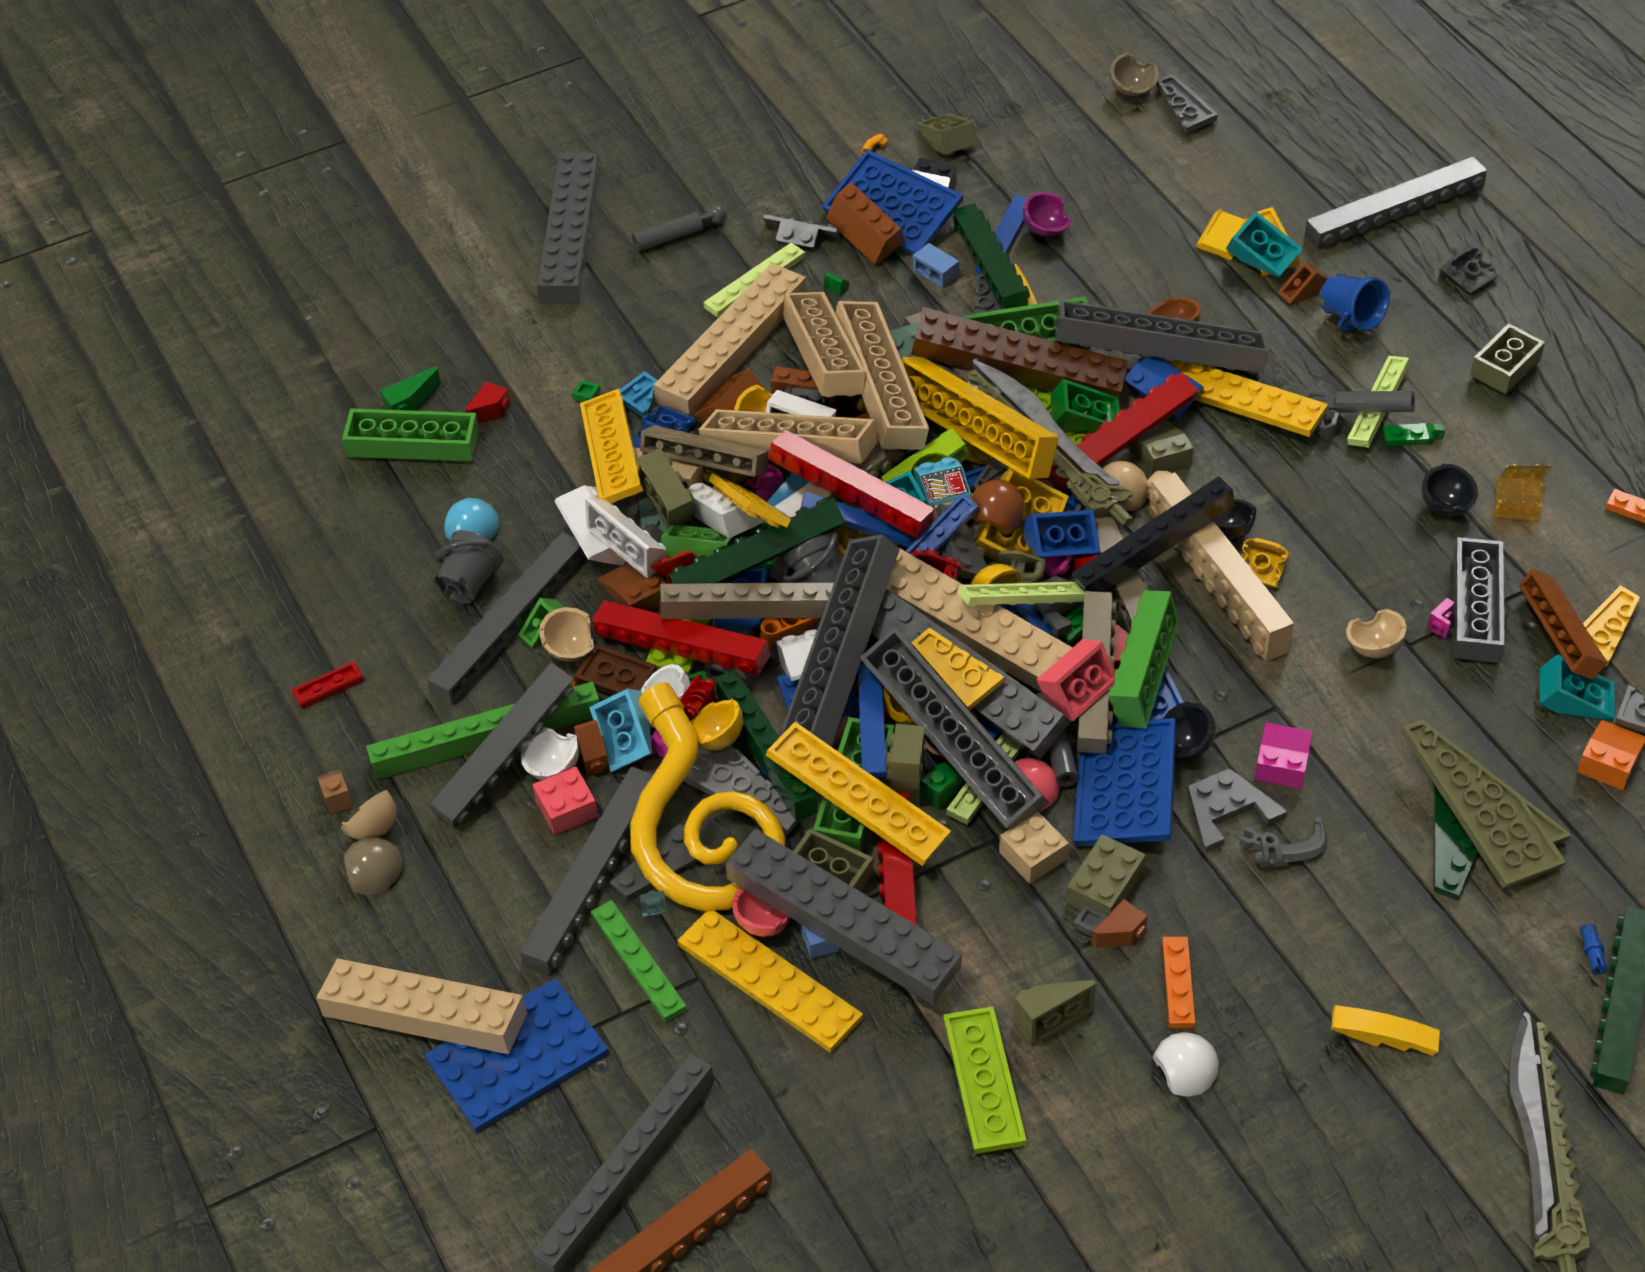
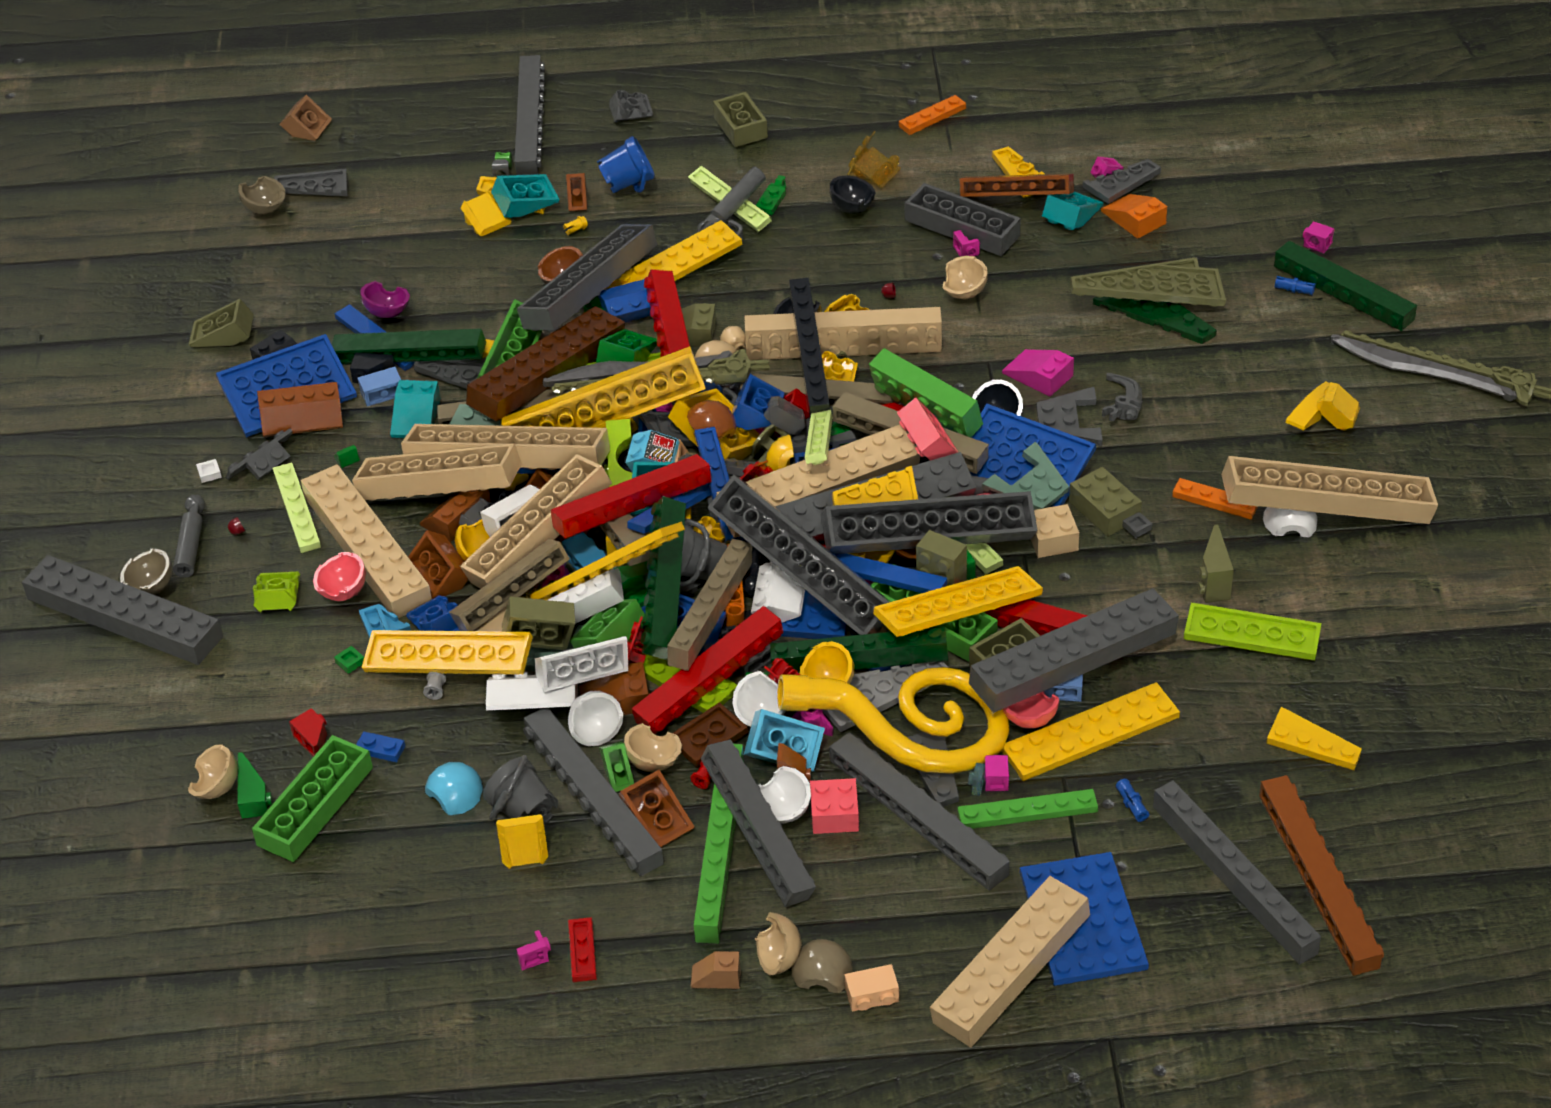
camera: 65 degrees left, 5 degrees down
light orange arm [861,134,888,154] -> none
dark orange slope [1092,899,1148,947] -> none
none -> dark tan cylinder [120,548,172,595]
none -> tan cylinder [188,745,238,799]
none -> white plate [196,459,222,483]
none -> dark red hinge [228,517,245,535]
none -> lime slope [253,571,300,613]
none -> medium nougat slope [279,95,332,141]
none -> coral cylinder [313,552,366,601]
none -> black slope [350,353,395,383]
none -> blue plate [356,731,405,762]
none -> teal slope [390,380,441,438]
none -> light grey bush [423,672,446,700]
none -> dark grey leg [492,152,512,178]
none -> yellow slope [496,814,548,869]
none -> dark pink bracket [516,930,551,970]
none -> yellow pin [563,216,588,235]
none -> white cylinder [568,691,623,746]
none -> dark orange slope [619,770,695,848]
none -> dark grey slope [764,396,806,435]
none -> yellow slope [821,351,858,382]
none -> light nougat brick [844,964,899,1012]
none -> dark red hinge [881,283,896,298]
none -> sand green wing [981,442,1069,510]
none -> dark pink brick [985,755,1009,791]
none -> blue pin [1116,779,1149,822]
none -> tan brick [1221,456,1438,524]
none -> yellow wing [1266,707,1362,770]
none -> yellow slope [1317,382,1360,431]

